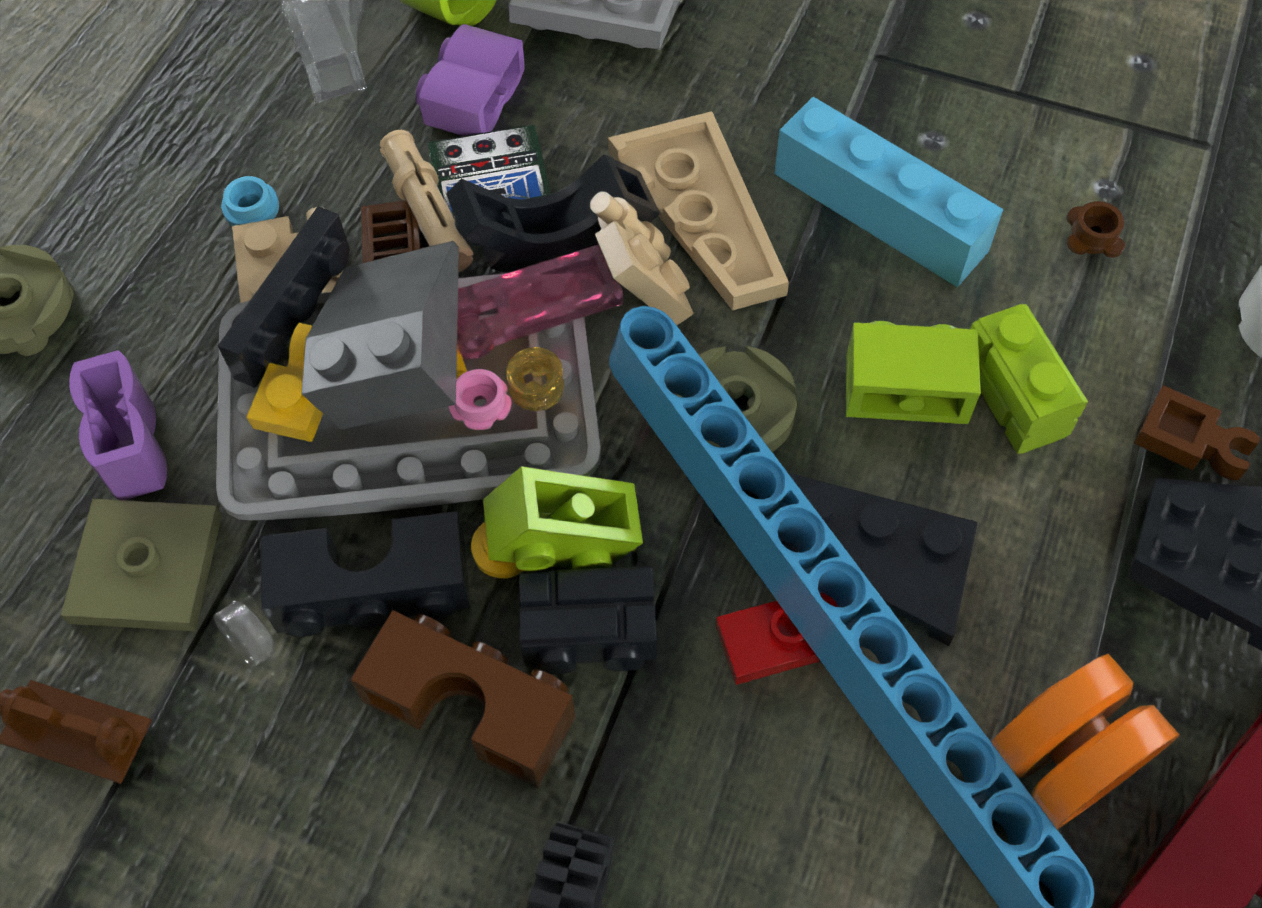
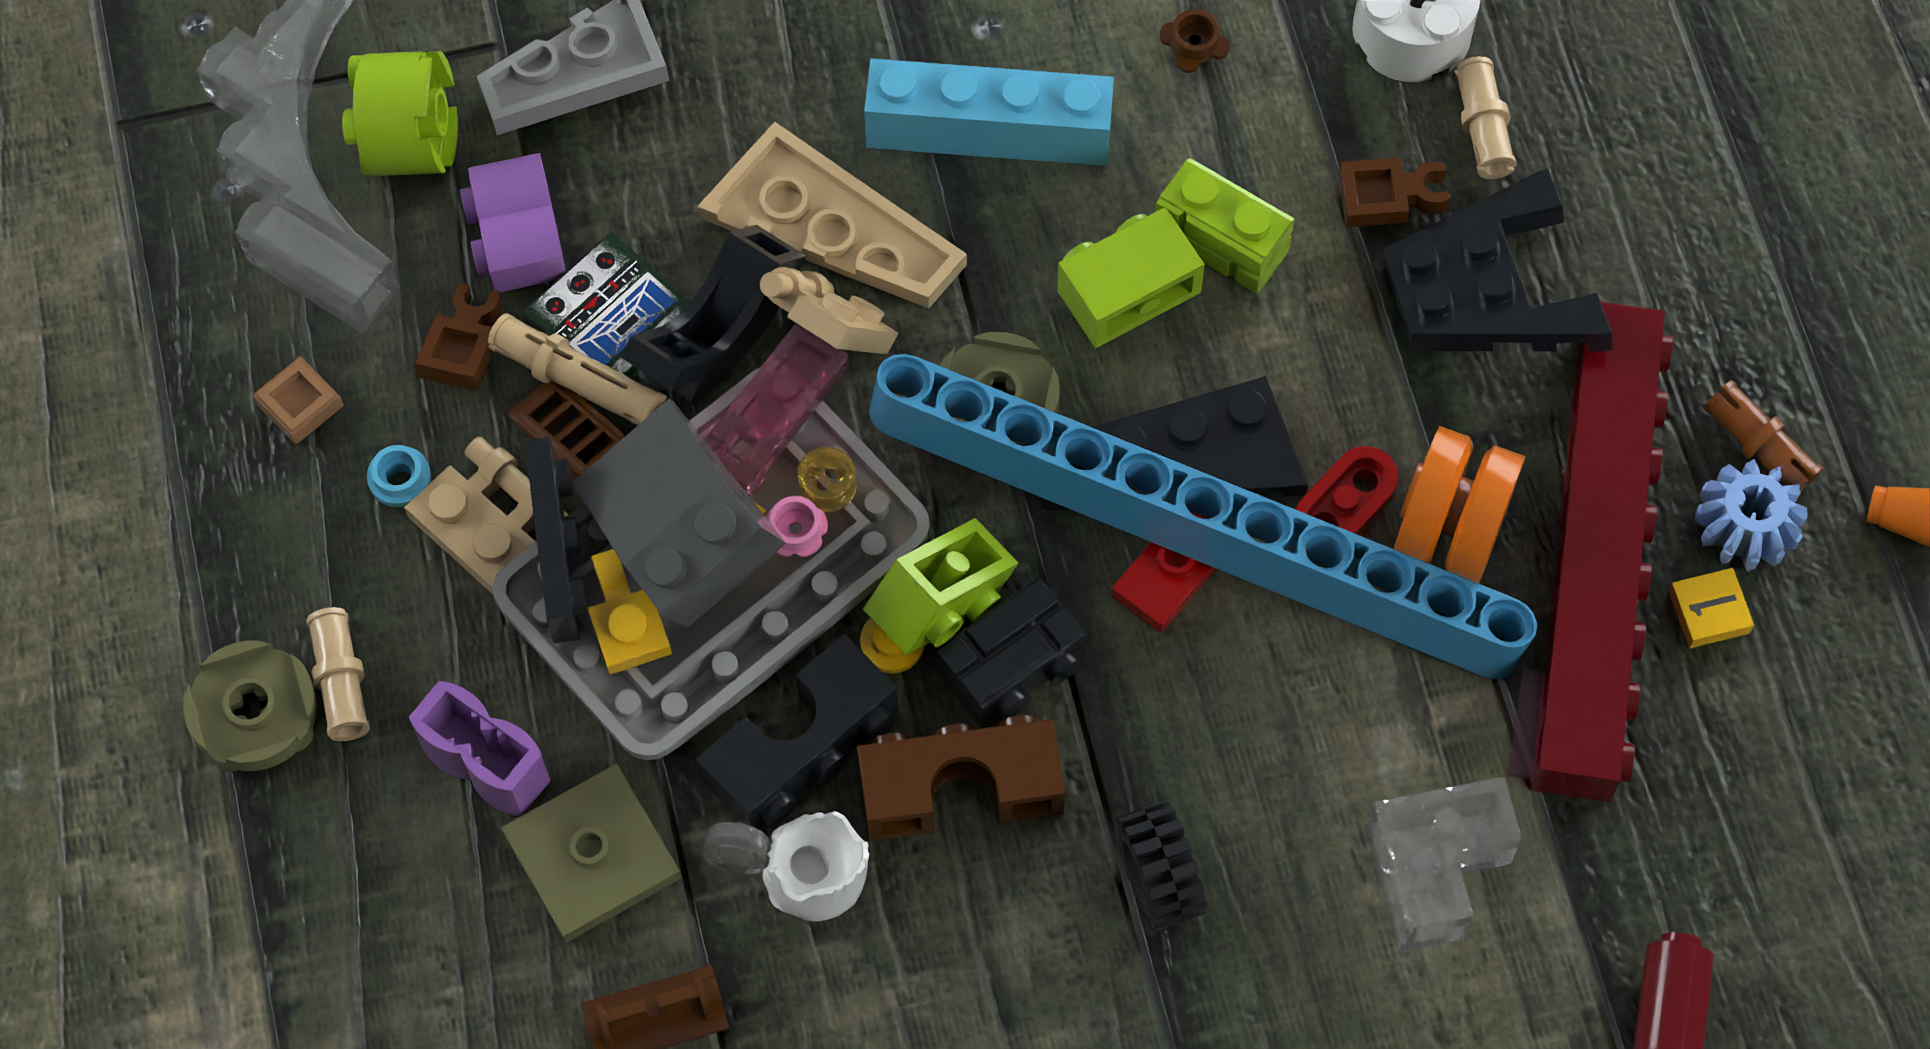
camera: 35 degrees left, 5 degrees up
none -> medium nougat tile [252,356,344,445]
none -> tan pin [306,607,370,741]
none -> reddish brown plate [415,282,502,391]
none -> white hair [763,811,869,922]
none -> red plate [1295,446,1399,536]

